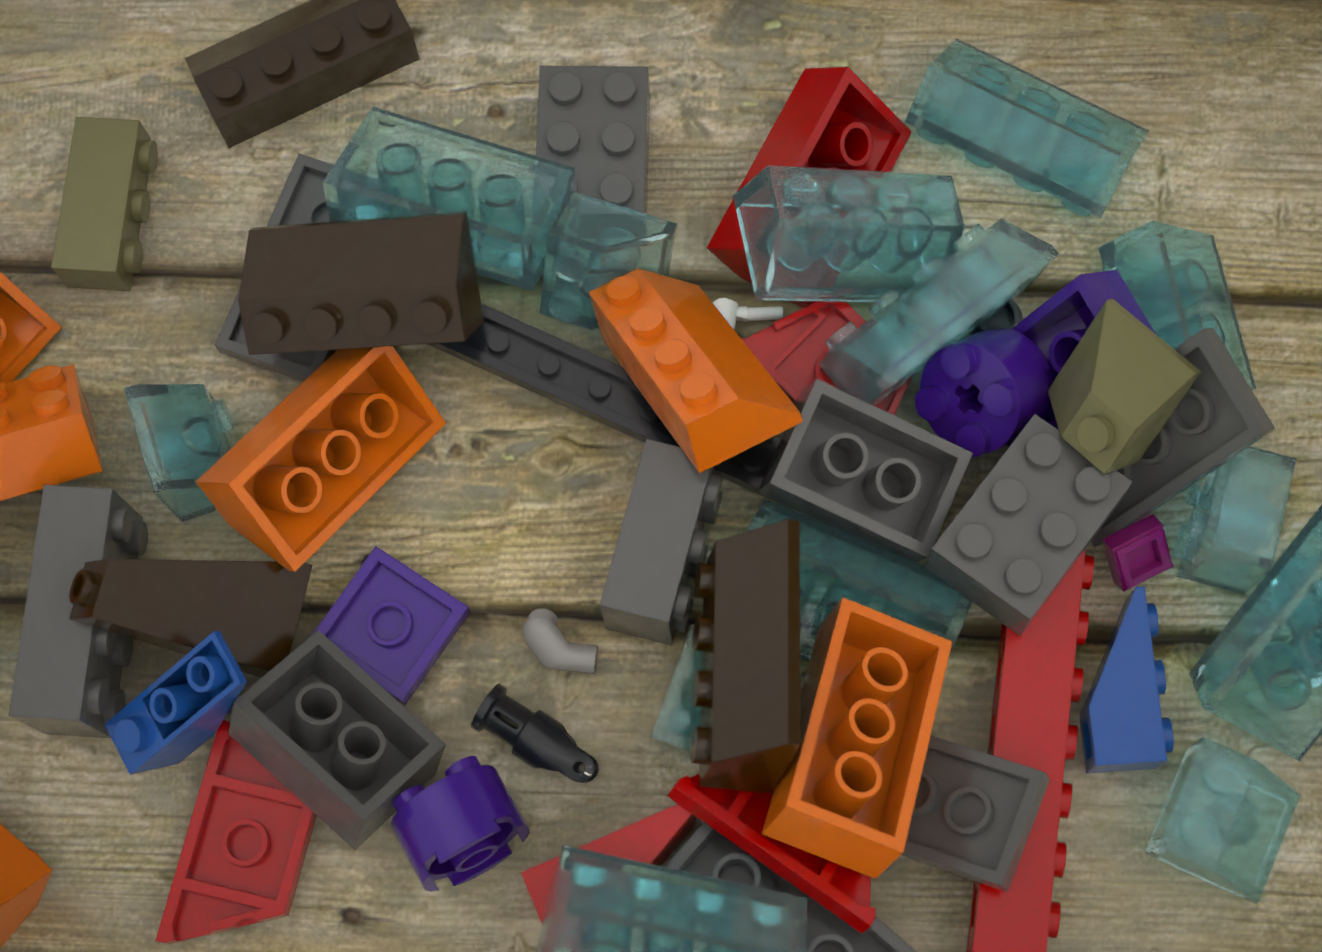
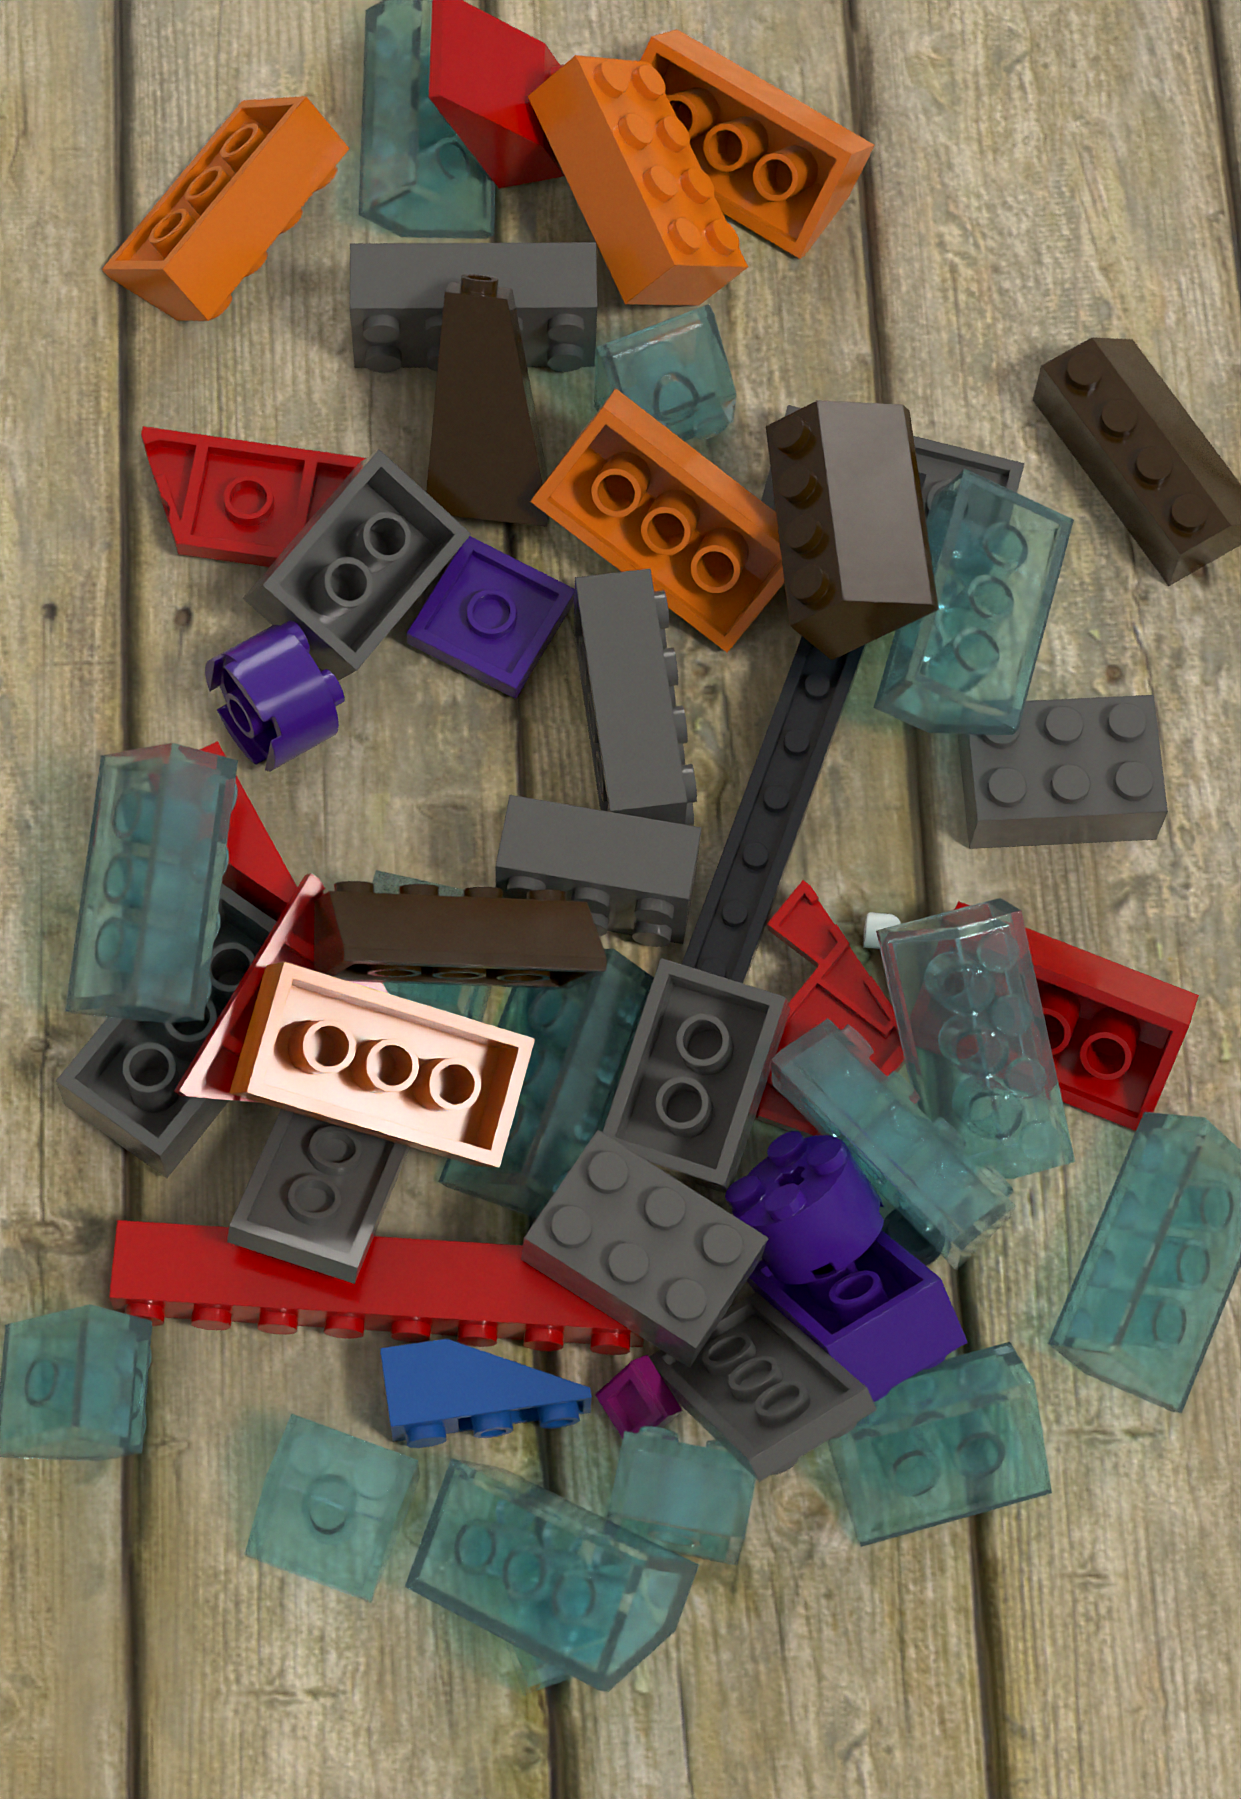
camera: 75 degrees right, 5 degrees down
olive brick [51,117,158,291] -> none
blue slope [104,630,247,775] -> none
black piece [471,683,598,783] -> none
light grey arm [523,608,598,674] -> none
clear light blue slope [539,191,677,330] -> none
orange slope [588,268,803,473] -> none
olive slope [1048,299,1201,474] -> none
none -> dark grey brick [573,569,697,826]

